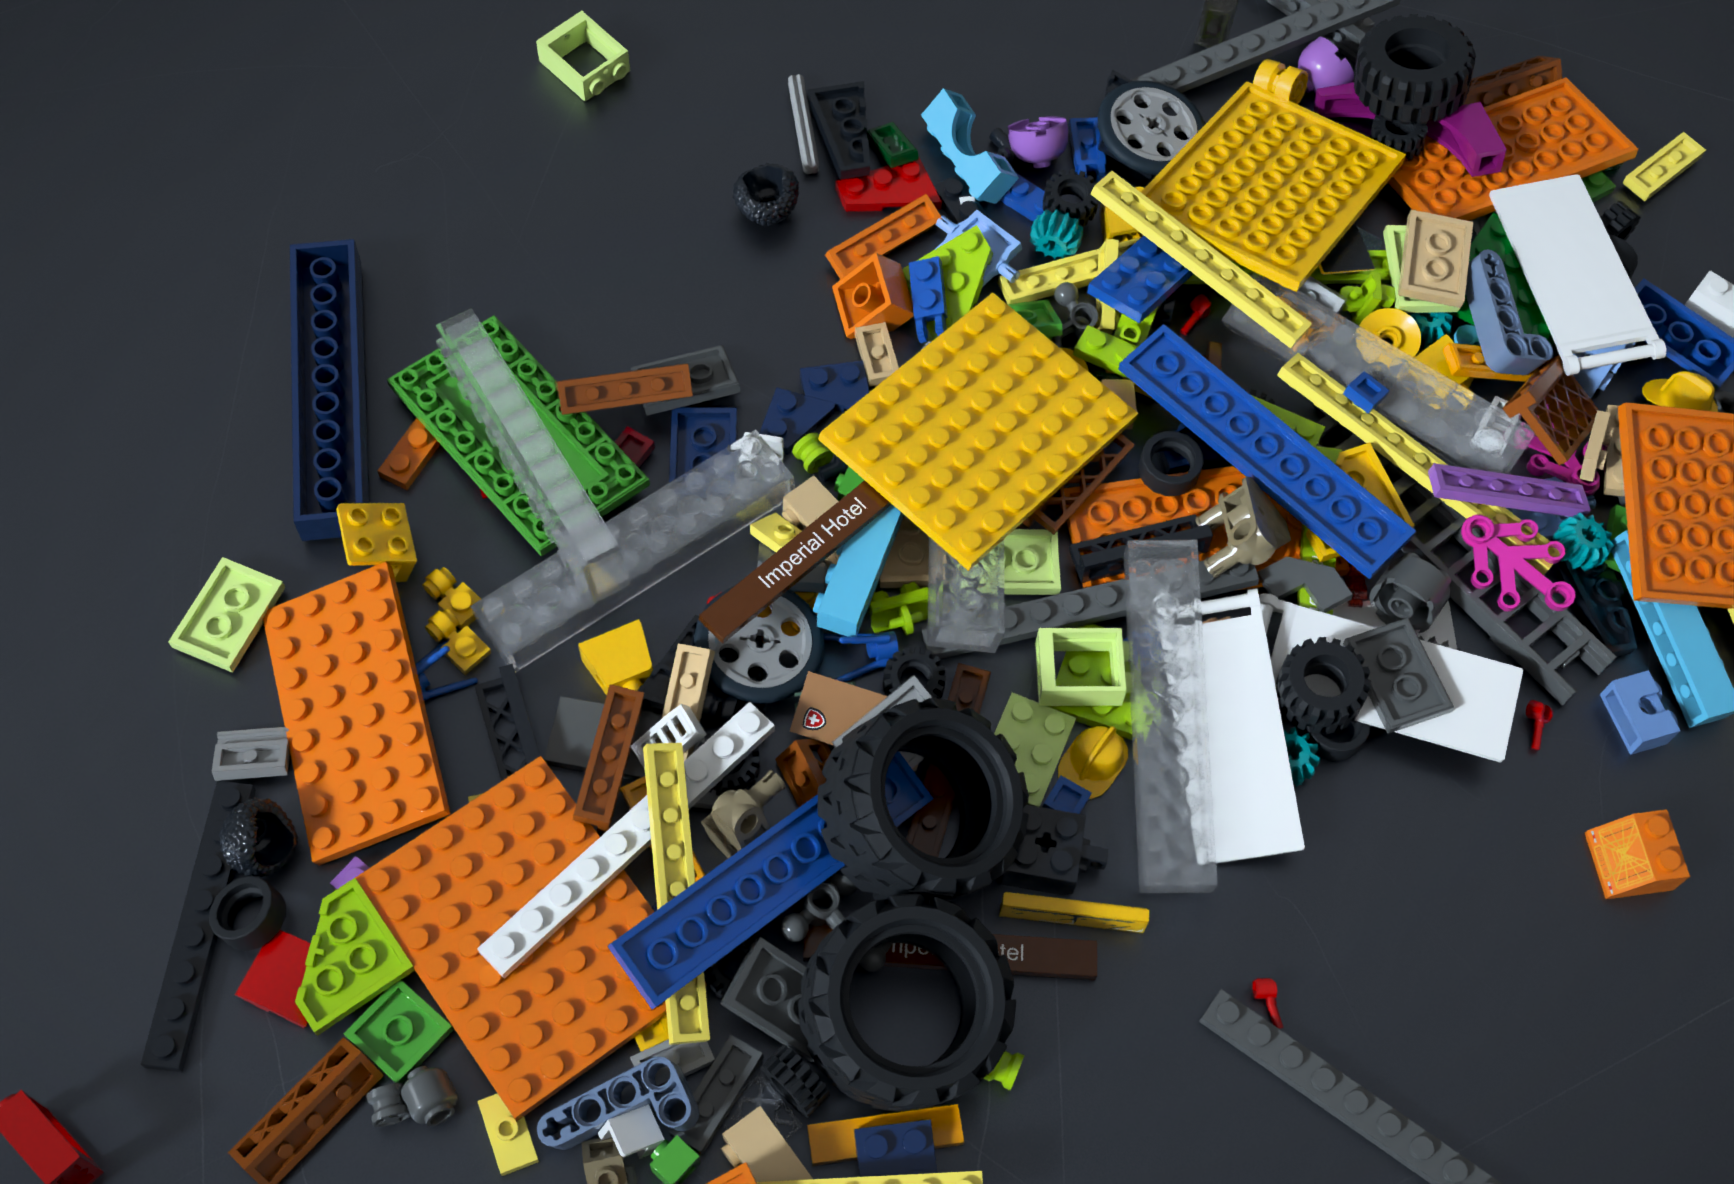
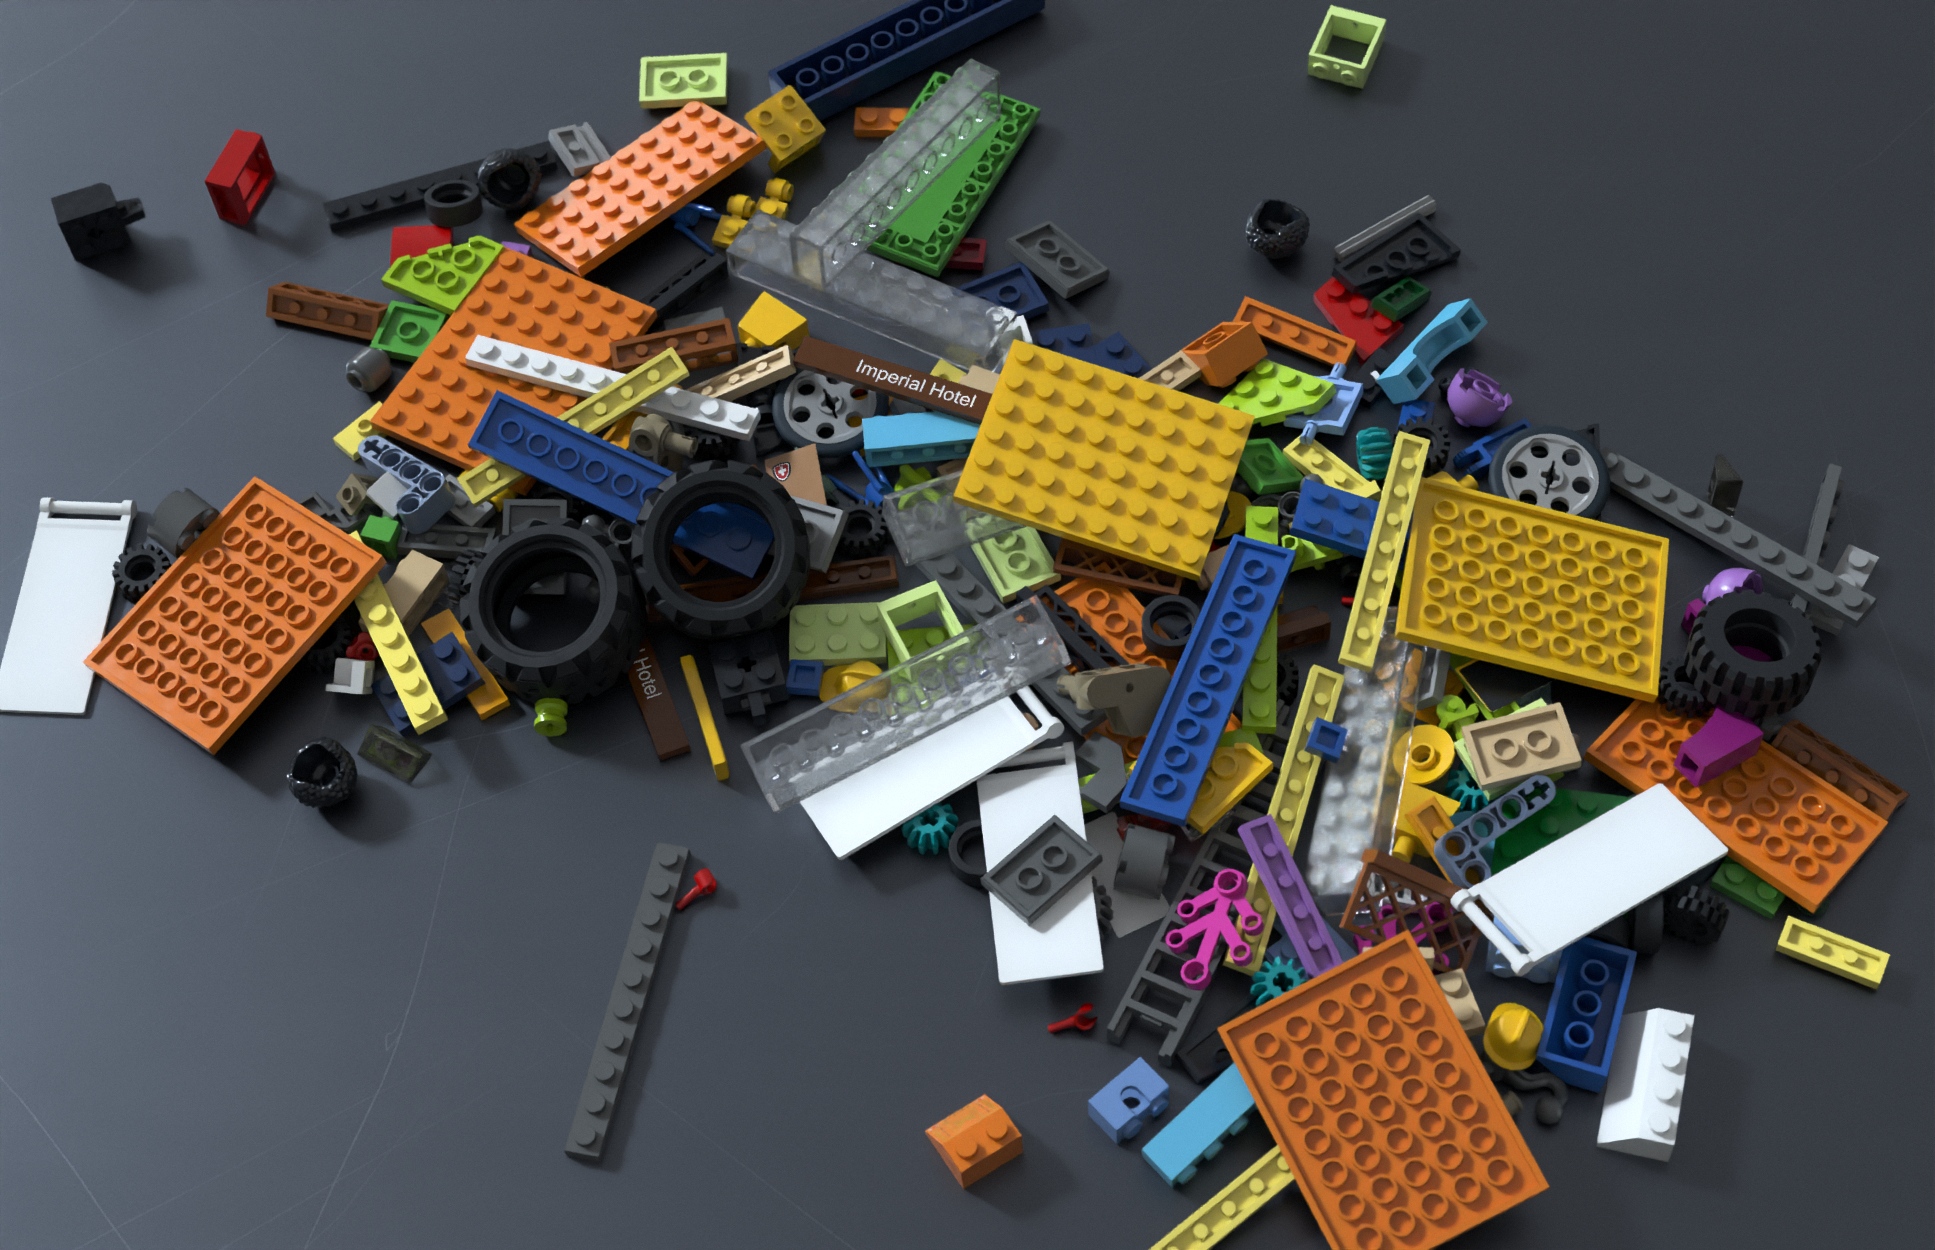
camera: 75 degrees right, 5 degrees down
dark grey wheel [366,1083,410,1127] -> none
dark orange fence [555,364,693,415] -> none
white slope [631,704,707,770] -> none
blue hinge [909,256,948,343] -> none
yellow wheel [1253,59,1308,104] -> none
black tyre [1276,637,1371,734] -> none

